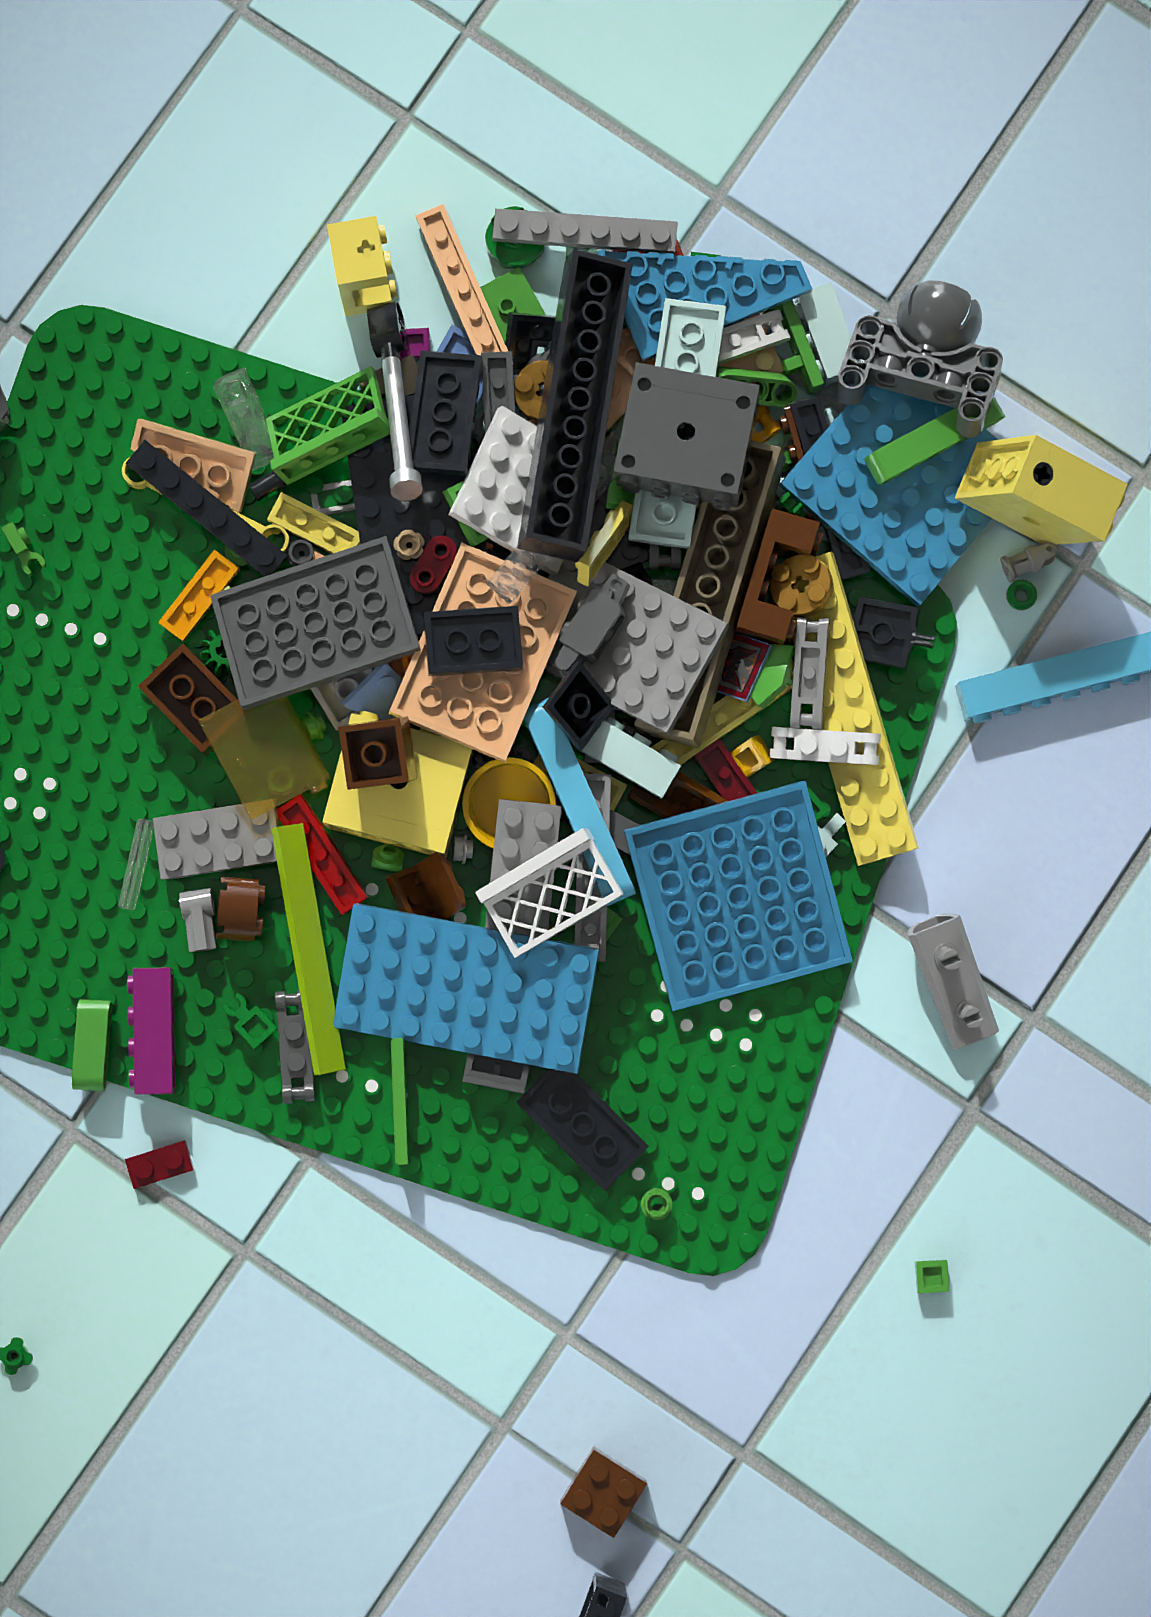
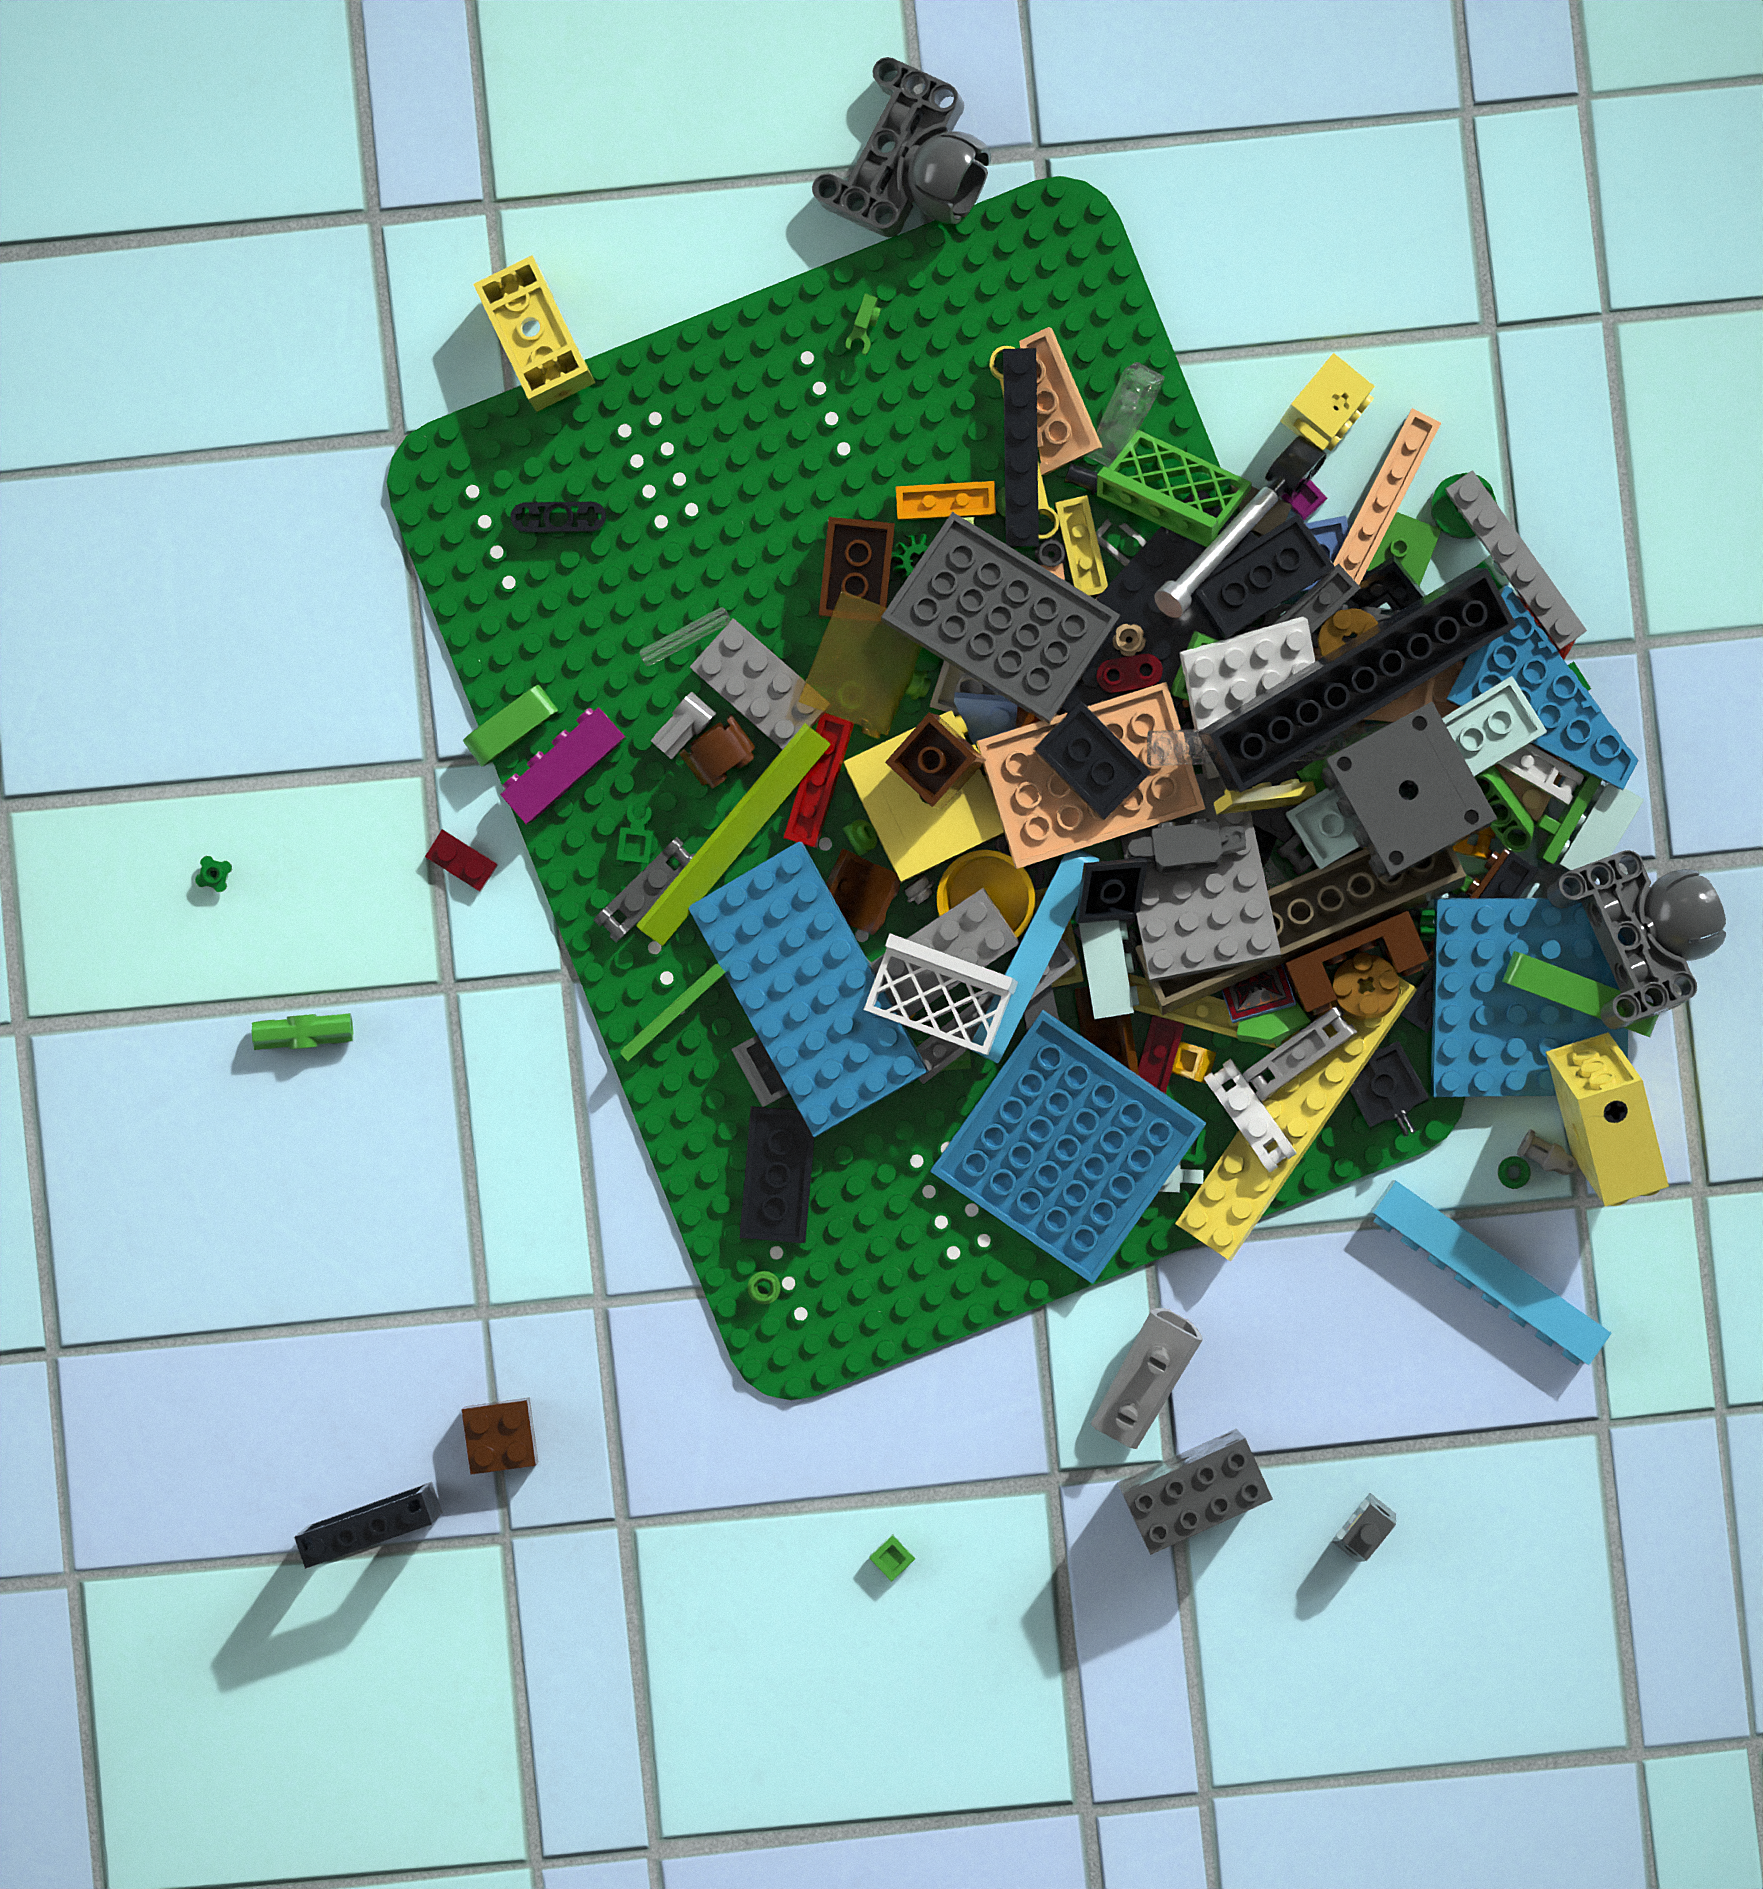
camera: 50 degrees right, 5 degrees up
none -> bright green piece [251,1013,354,1050]
none -> dark grey gear [1117,1428,1273,1555]

